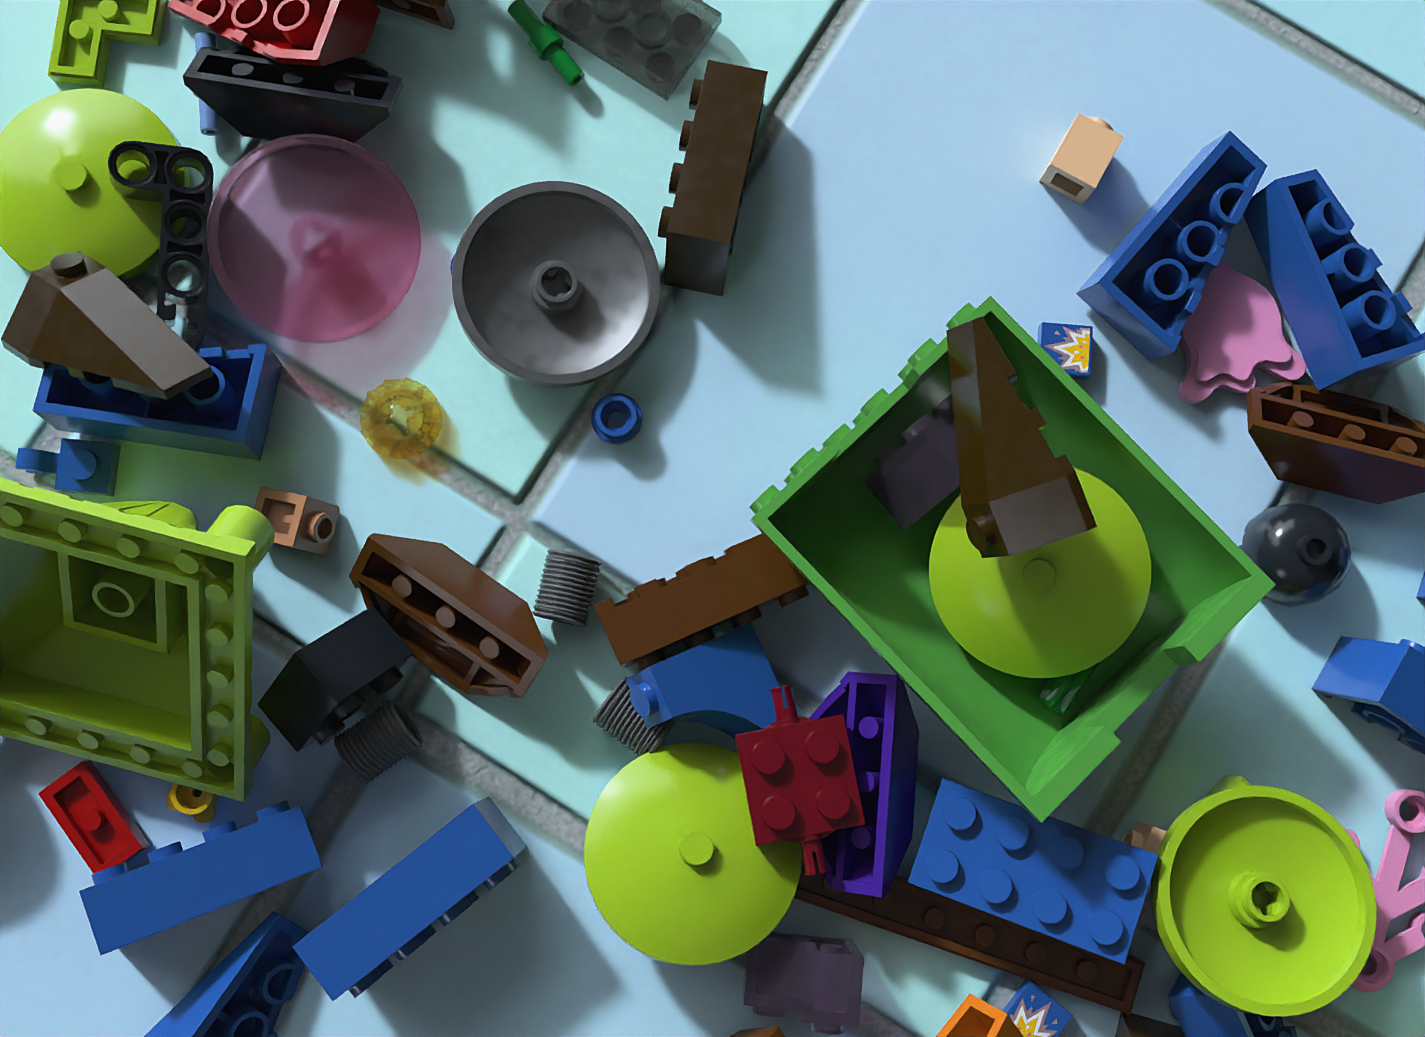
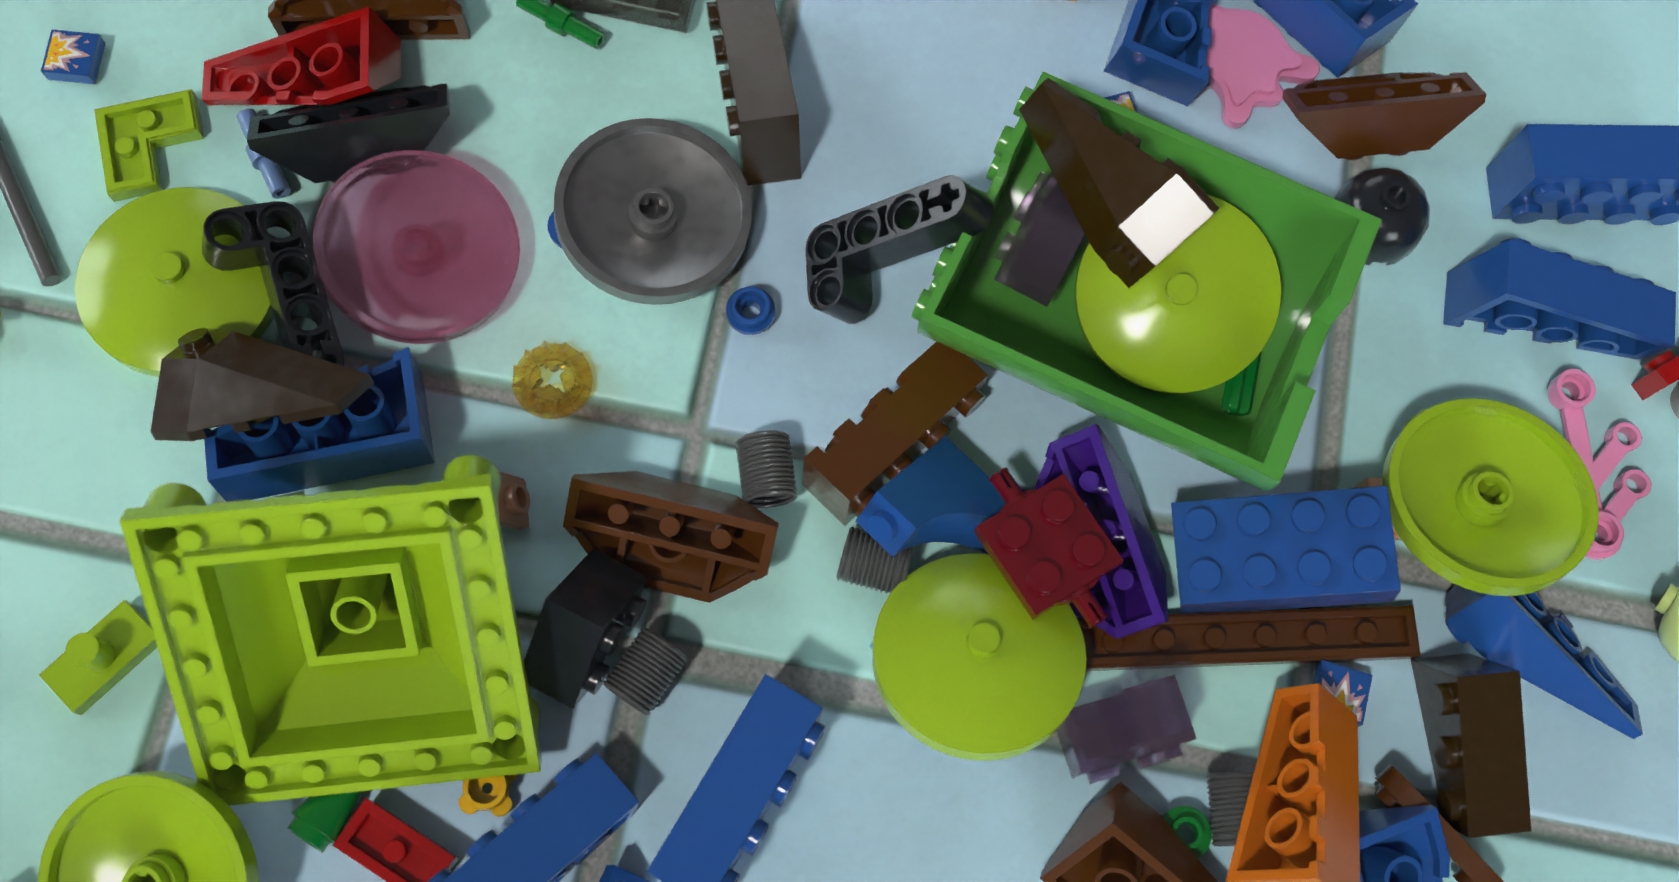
camera: 25 degrees left, 10 degrees down
none -> green cone [287,791,363,853]
none -> black beam [805,175,994,324]

